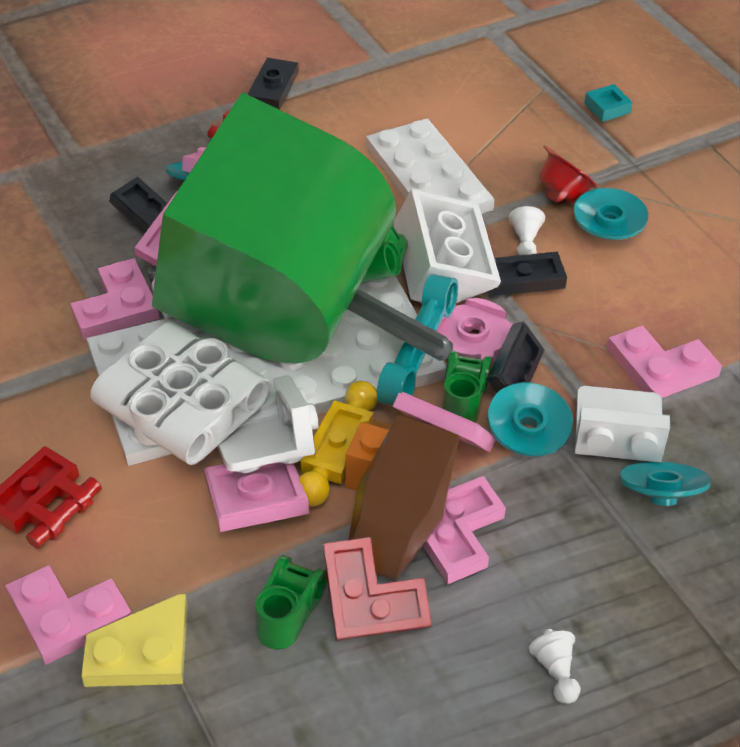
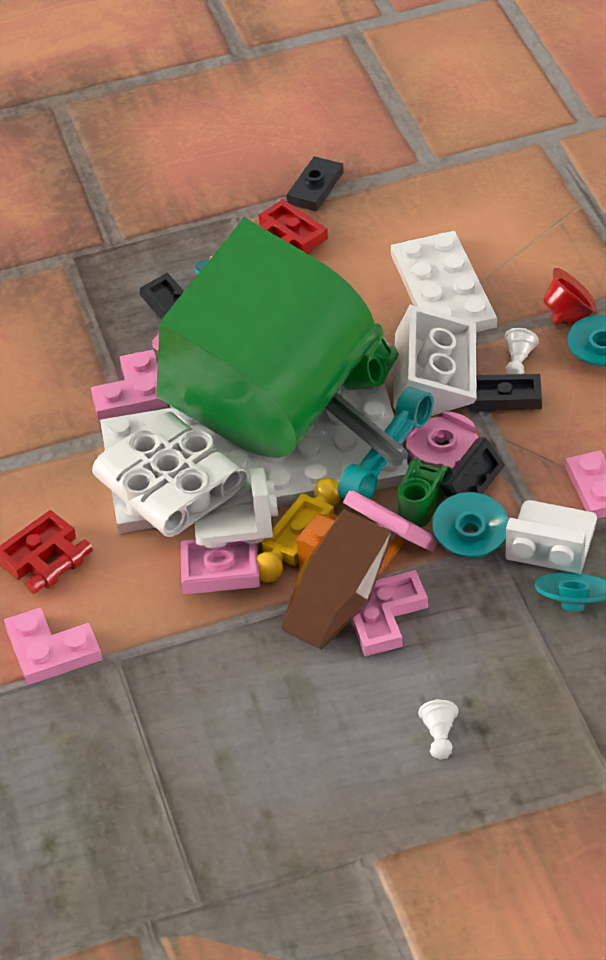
camera: 15 degrees right, 0 degrees up
light yellow wing [81,594,187,687] -> none
green piece [255,555,327,650] -> none
plate [322,537,432,641] -> none

